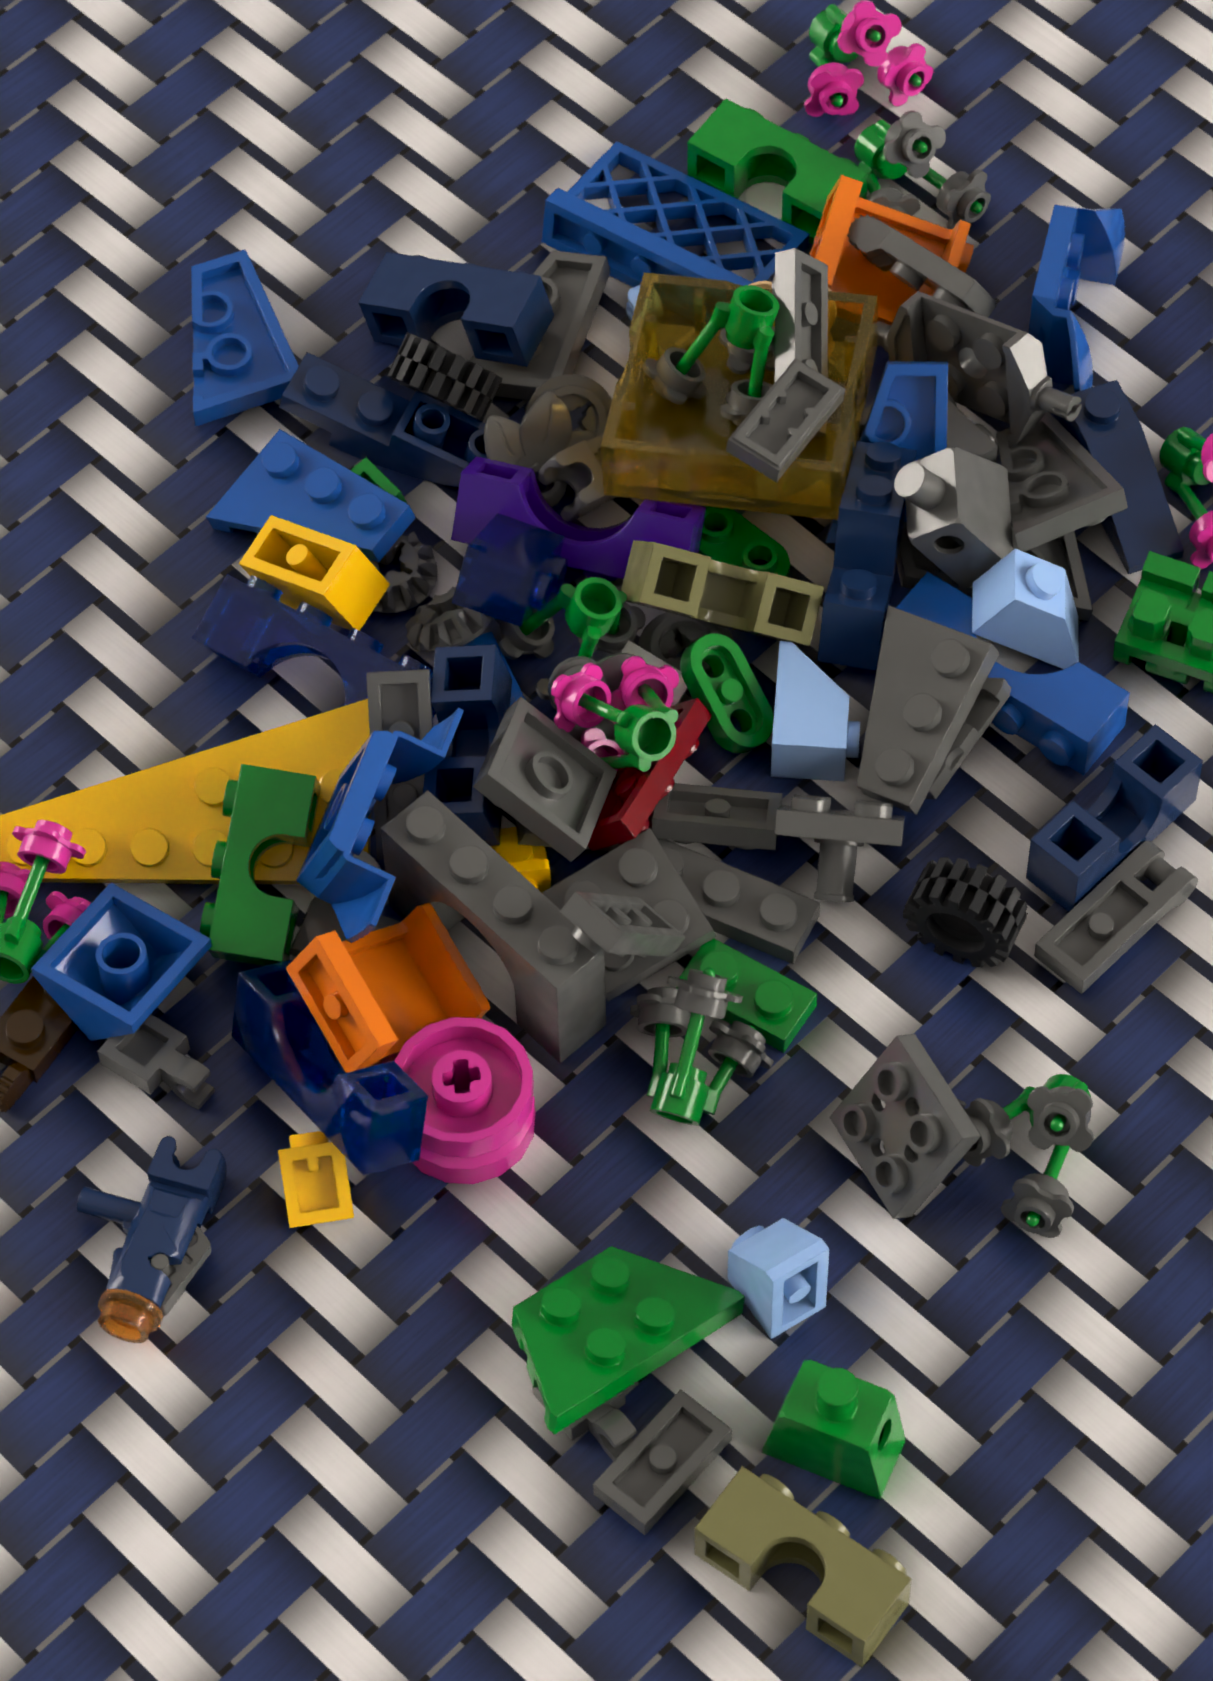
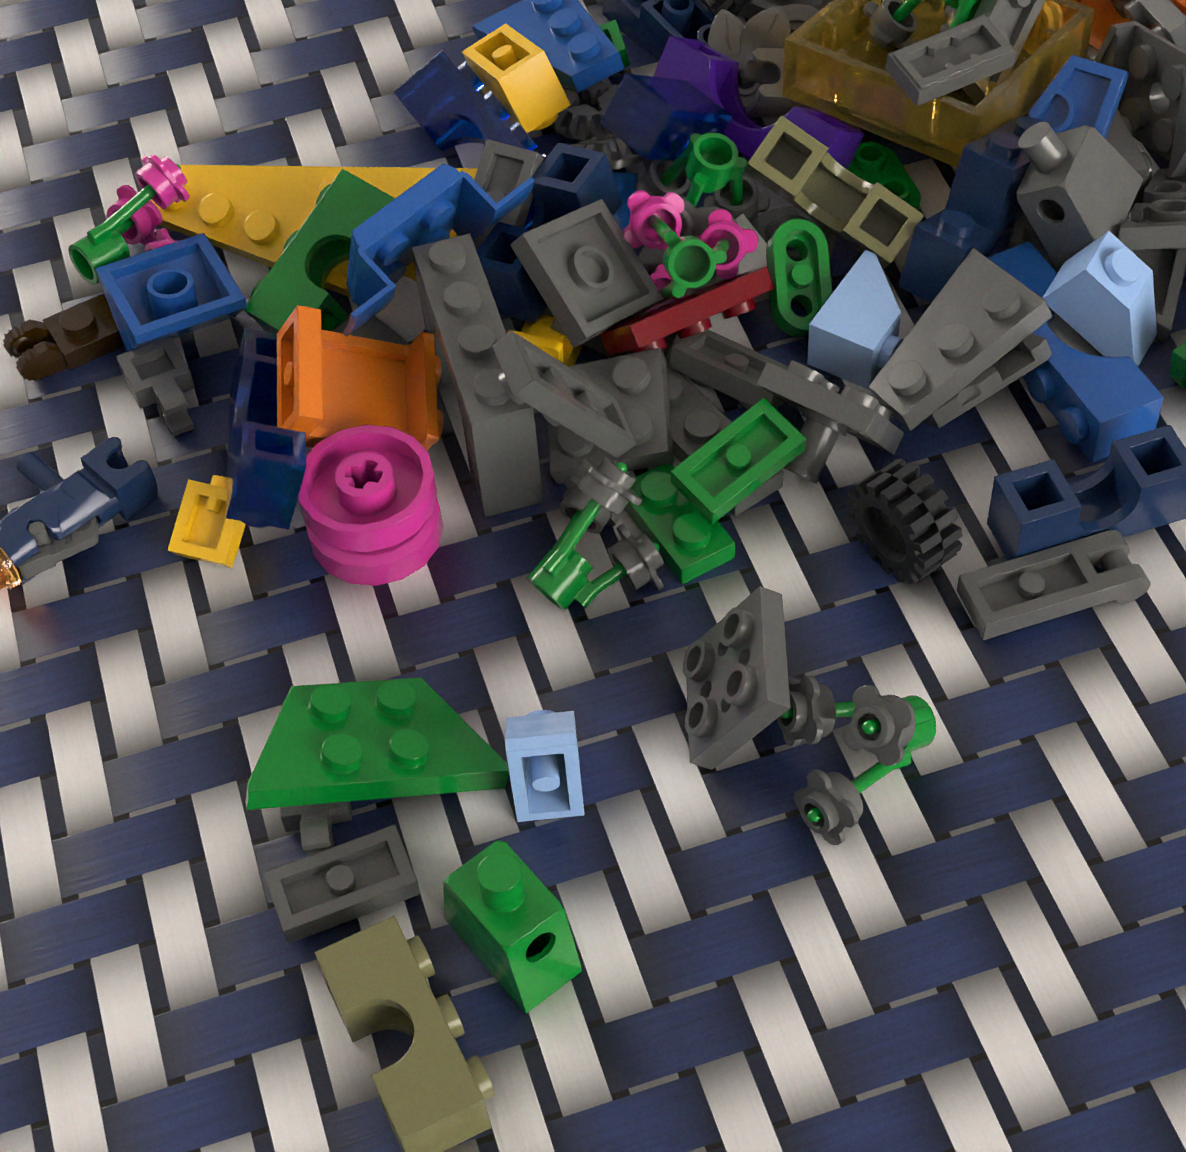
camera: 30 degrees right, 5 degrees down
none -> green plate [671,398,806,525]

